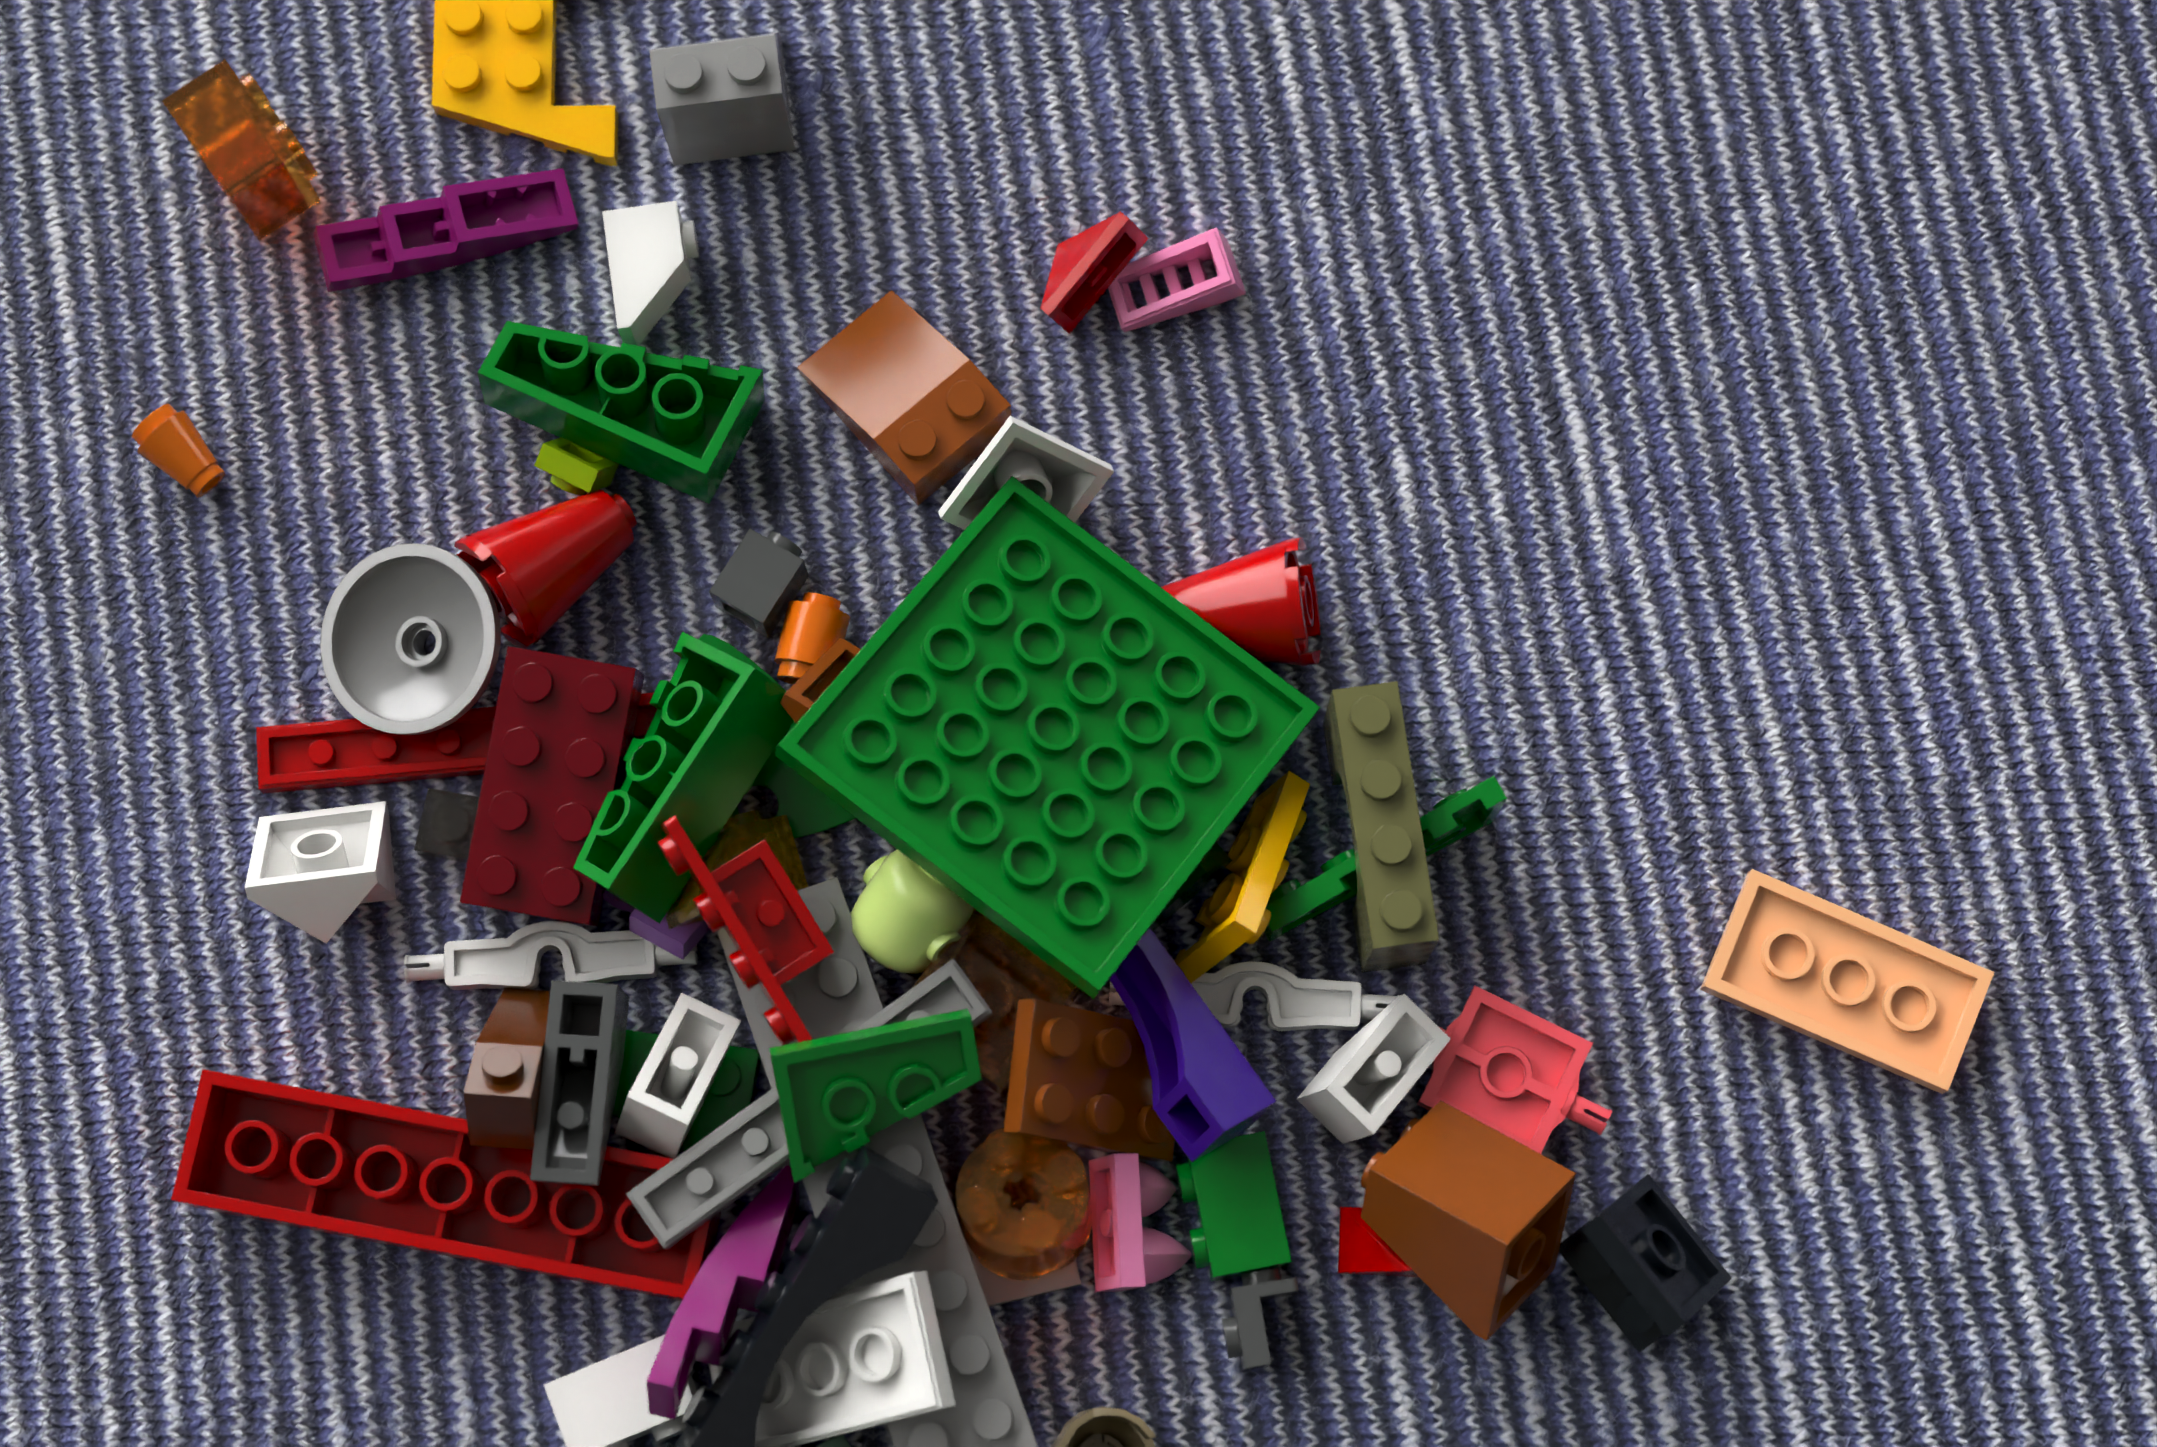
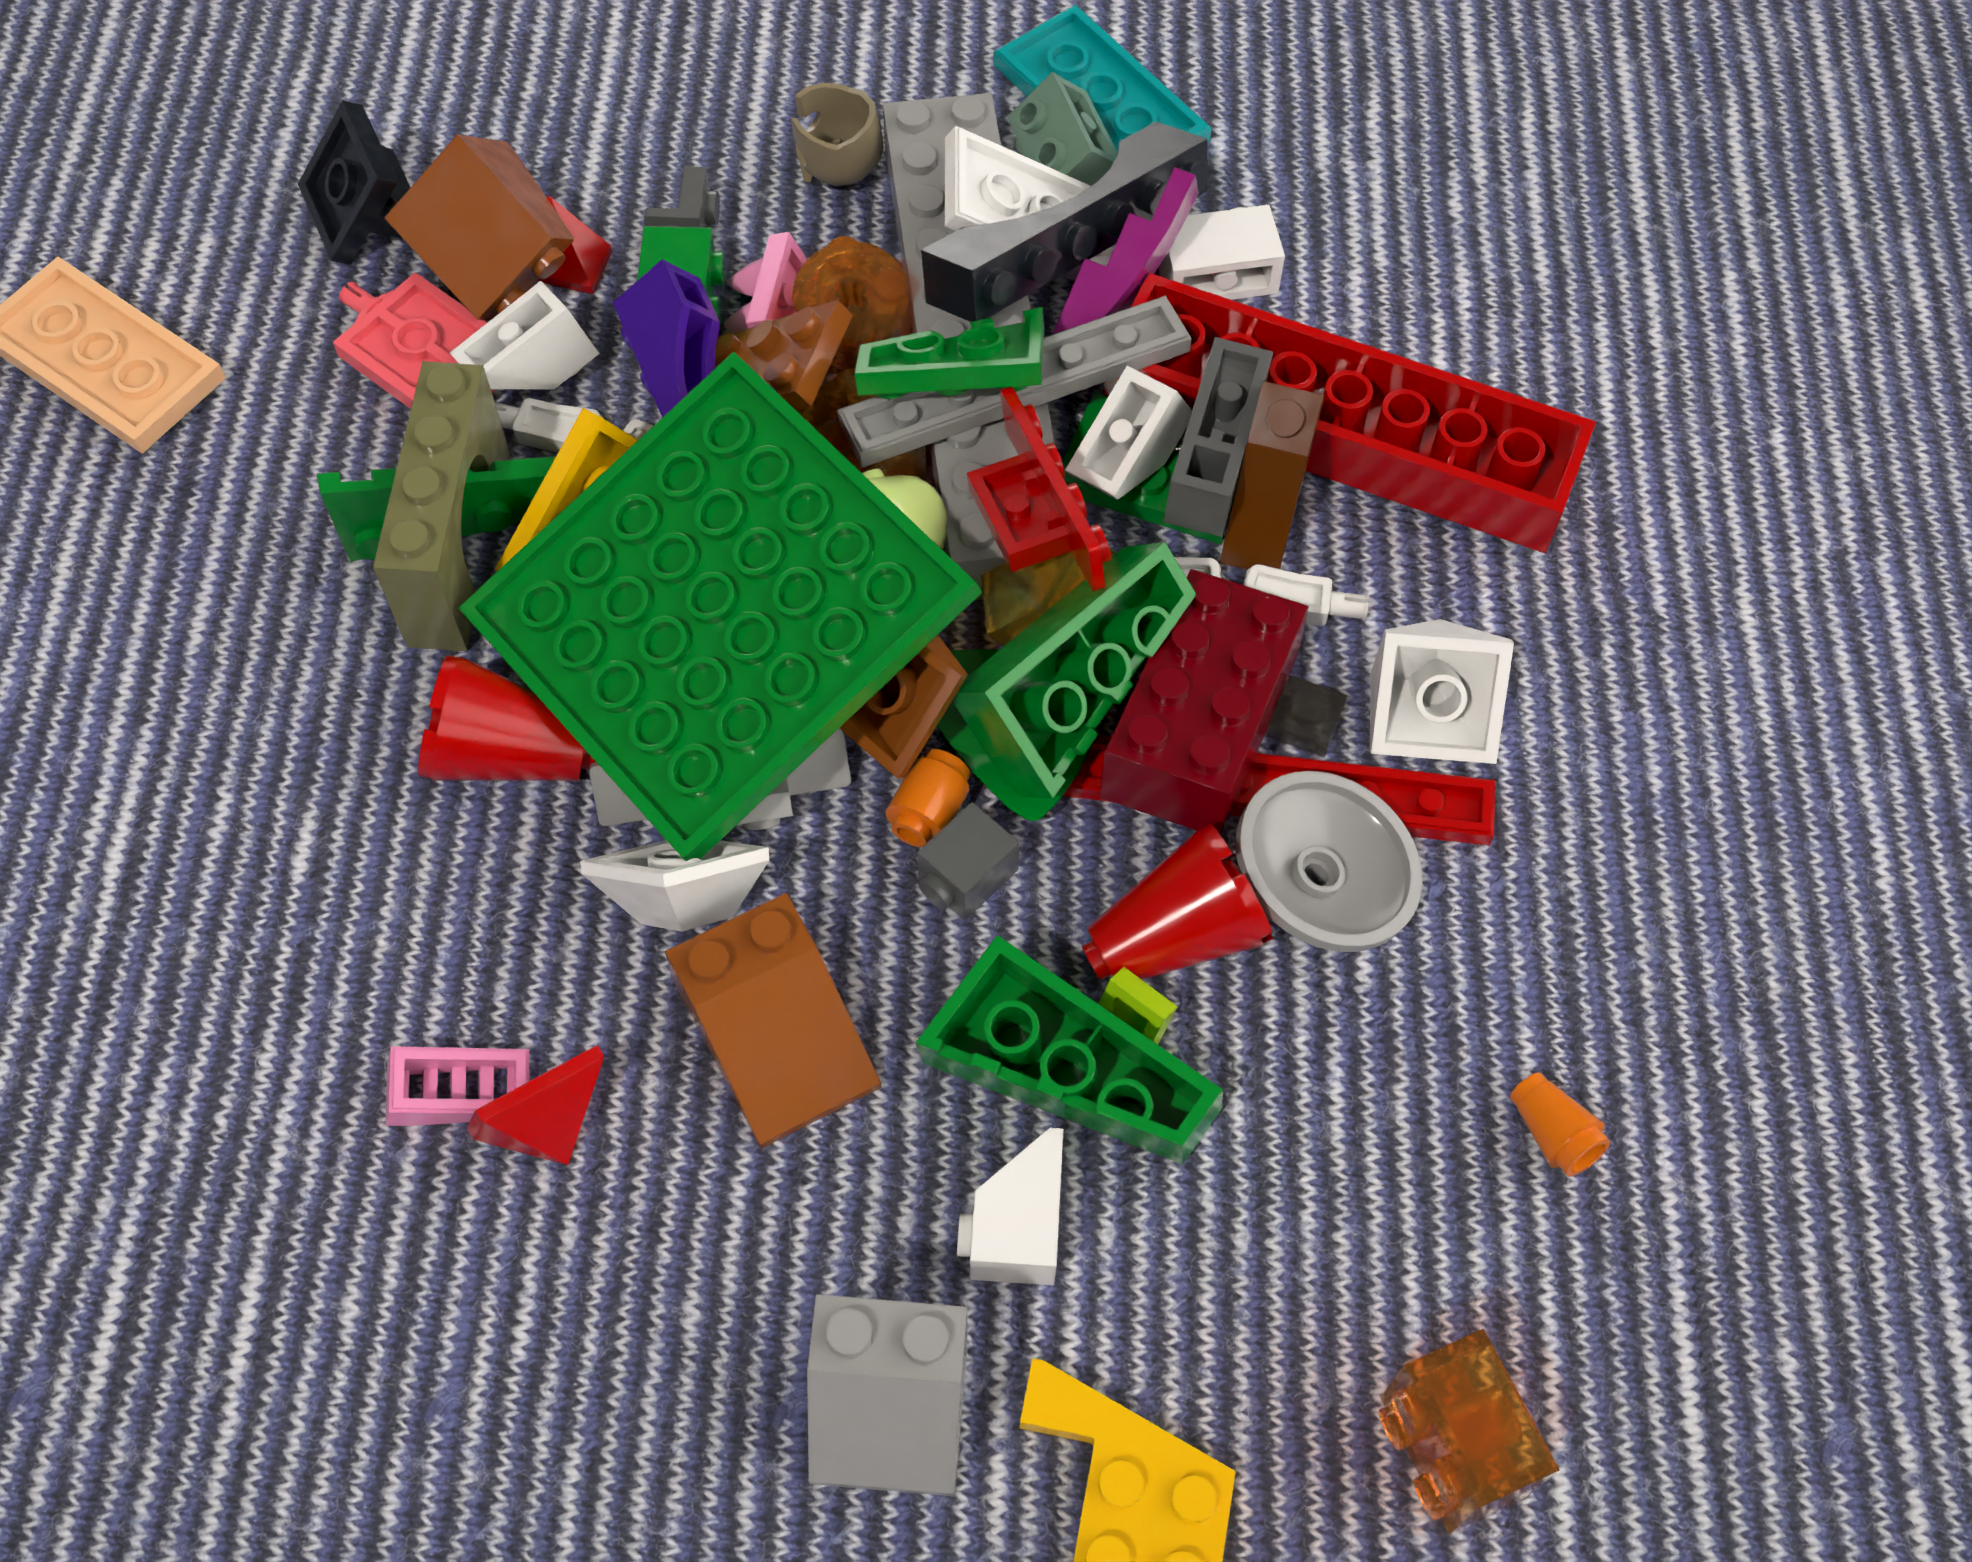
camera: 170 degrees left, 15 degrees down
magenta slope [314,168,579,292] -> none

